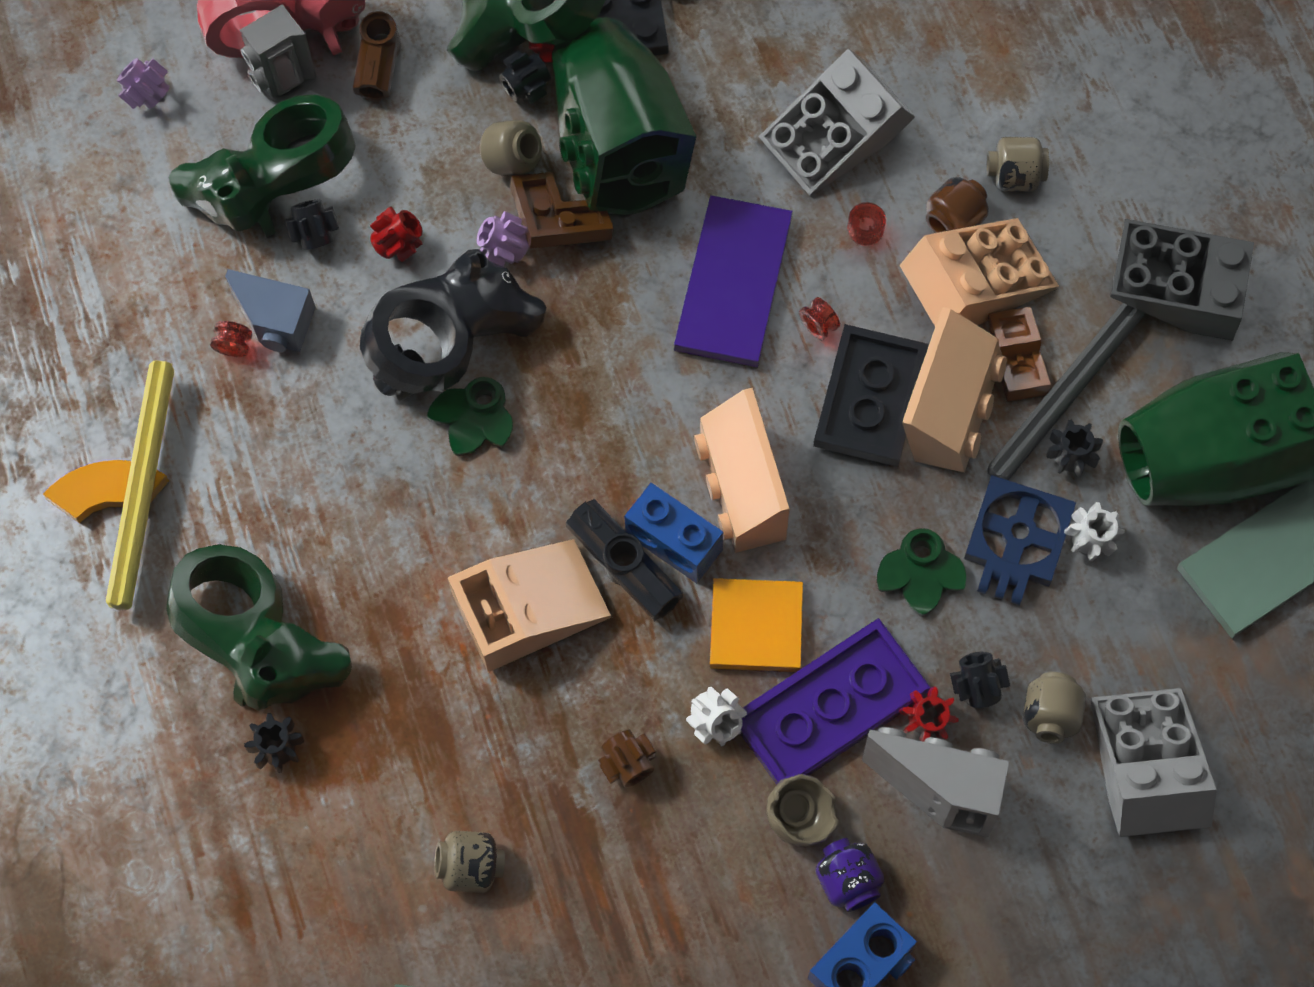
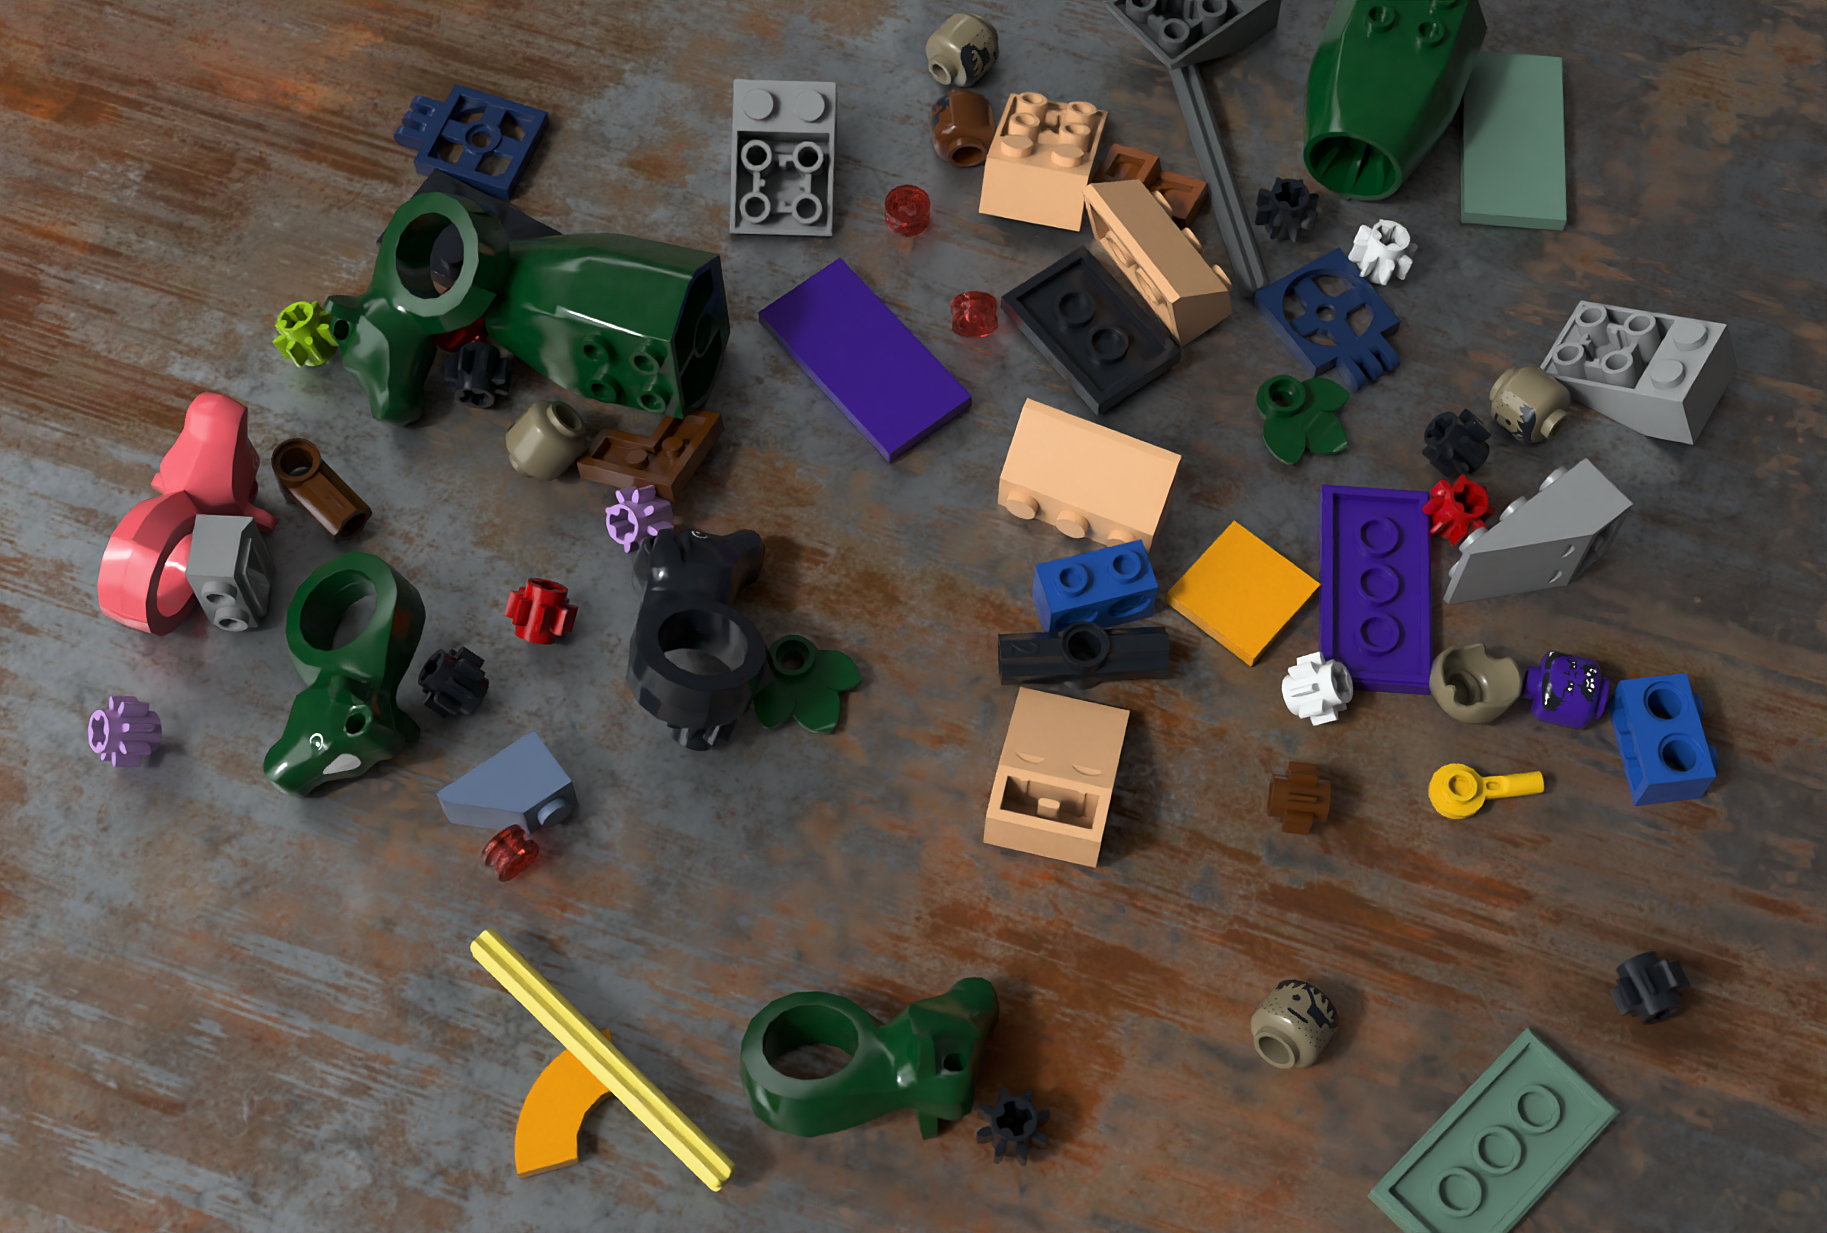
camera: 55 degrees left, 5 degrees down
none -> yellow plate [1428,763,1544,819]

